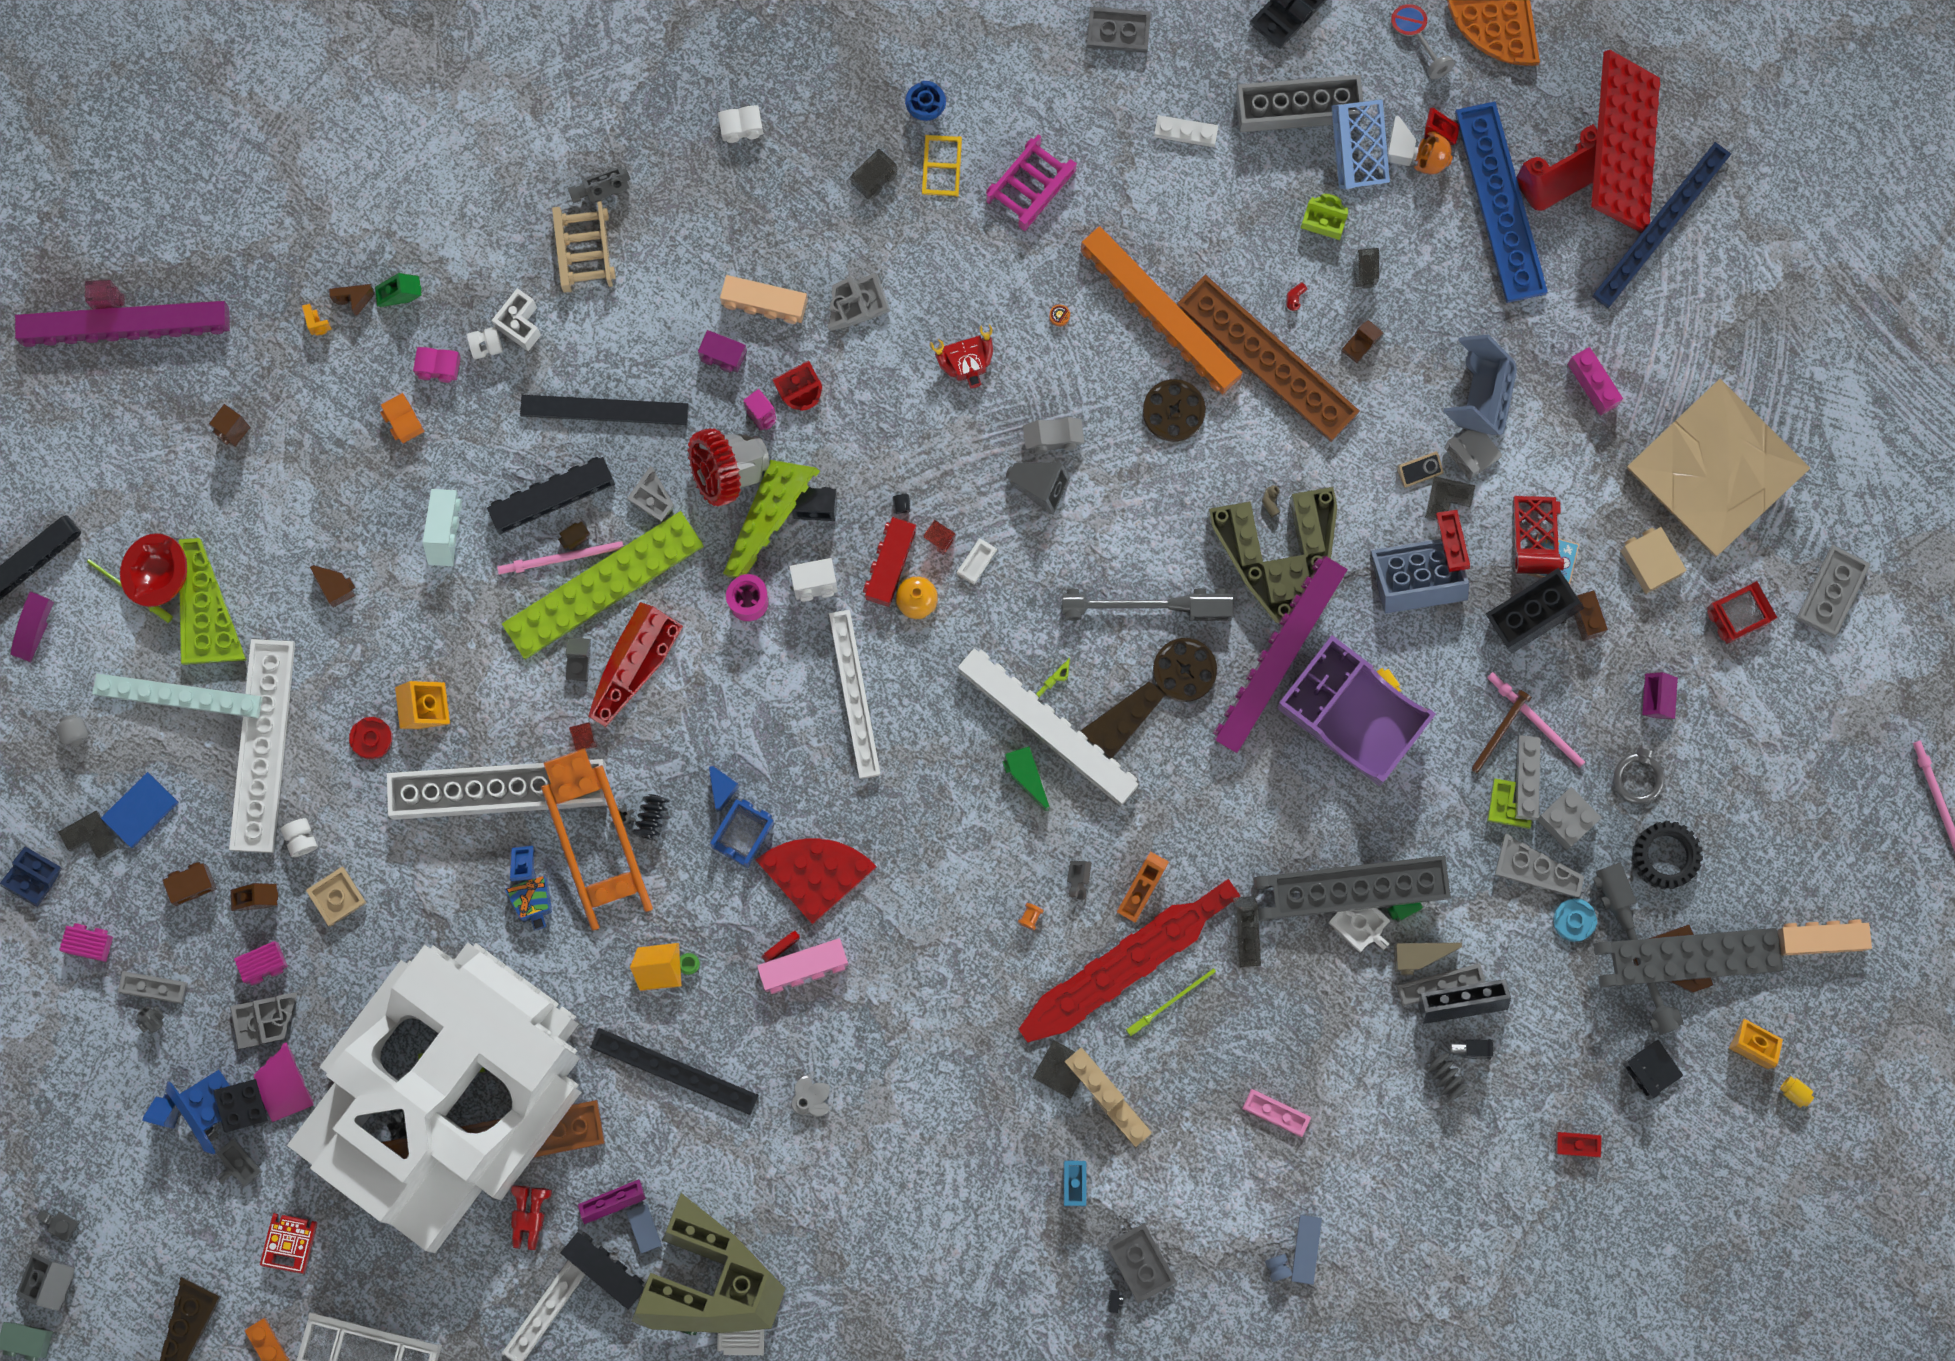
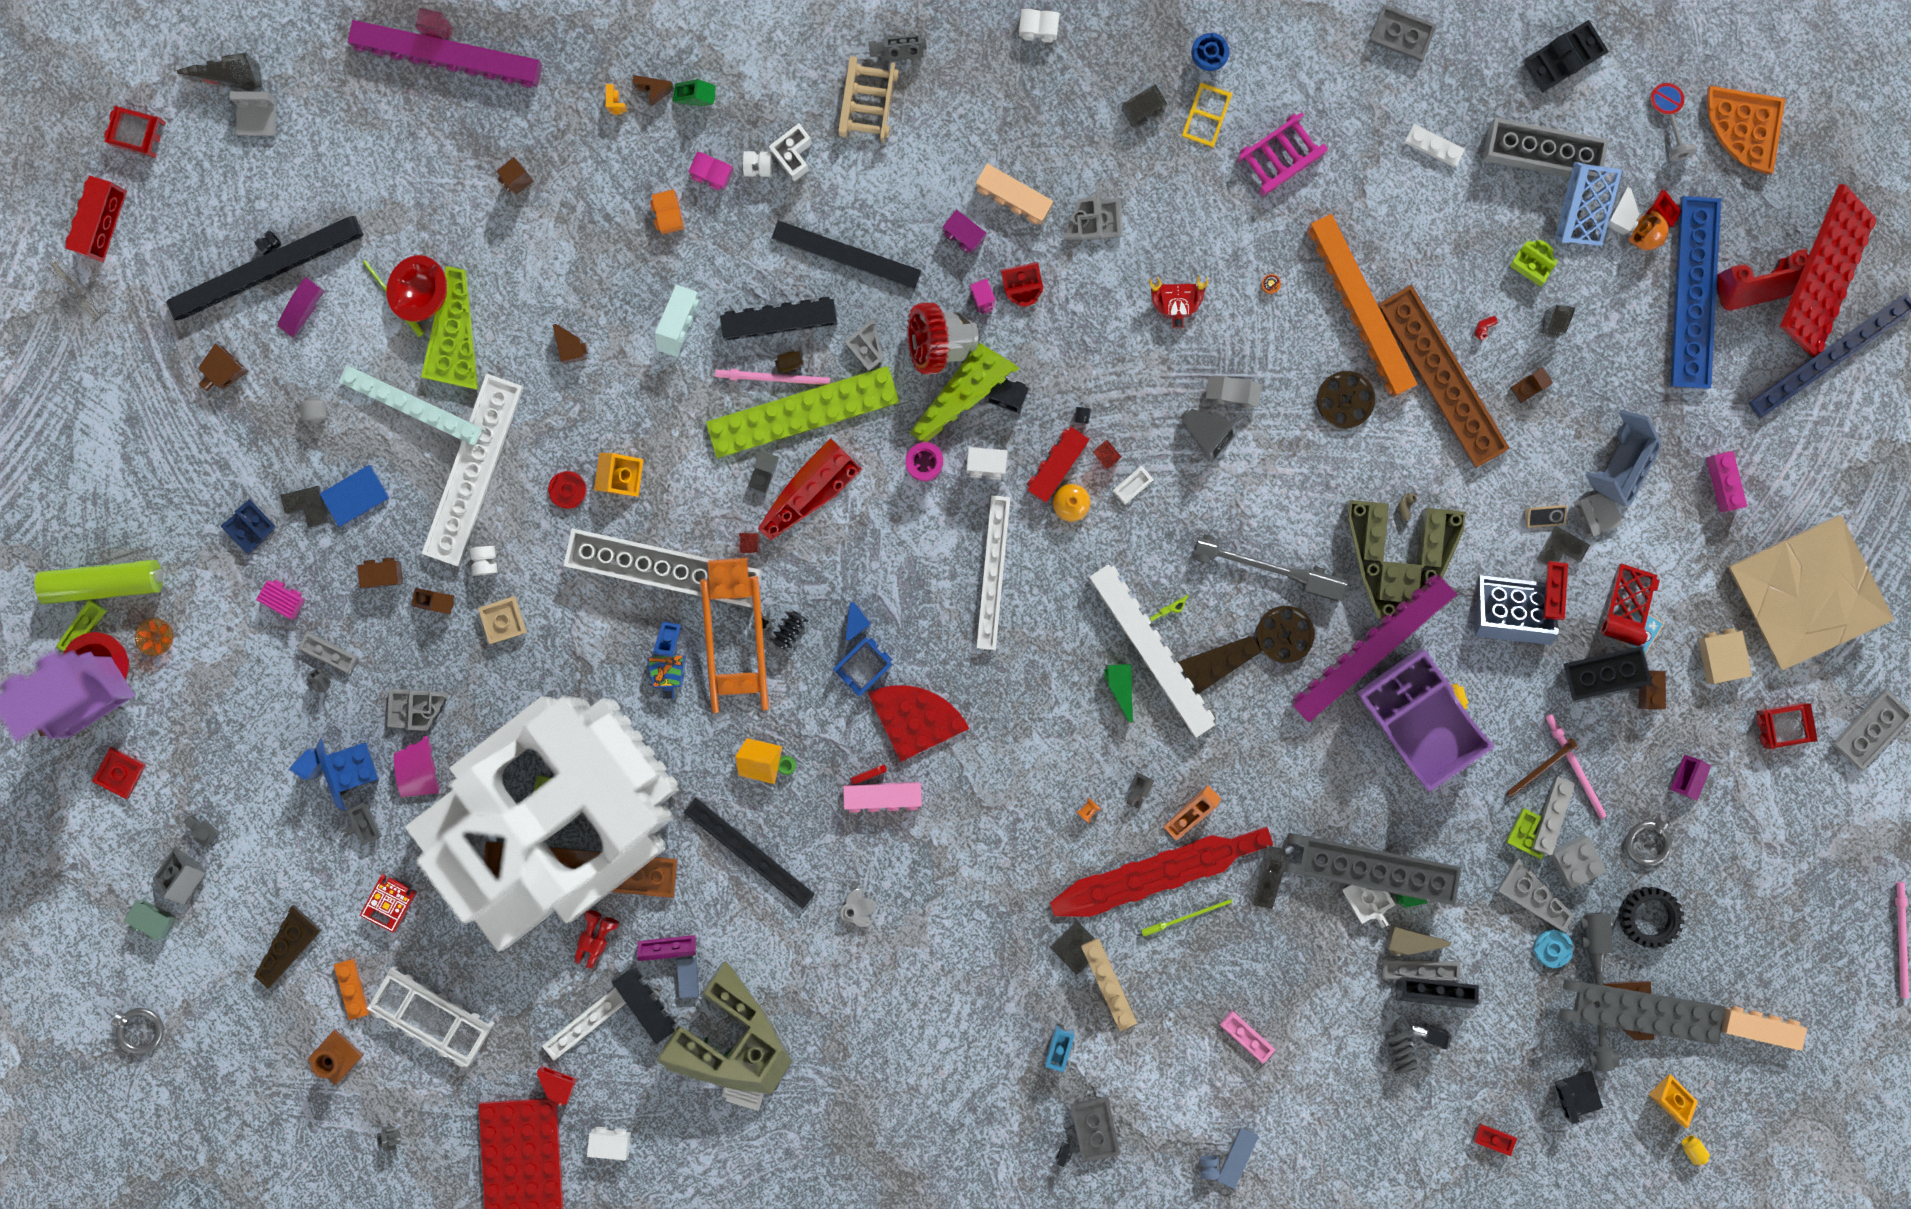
camera: 20 degrees right, 10 degrees up
black bracket [213,1079,268,1133] -> none
dark pink brick [234,941,288,986] -> none

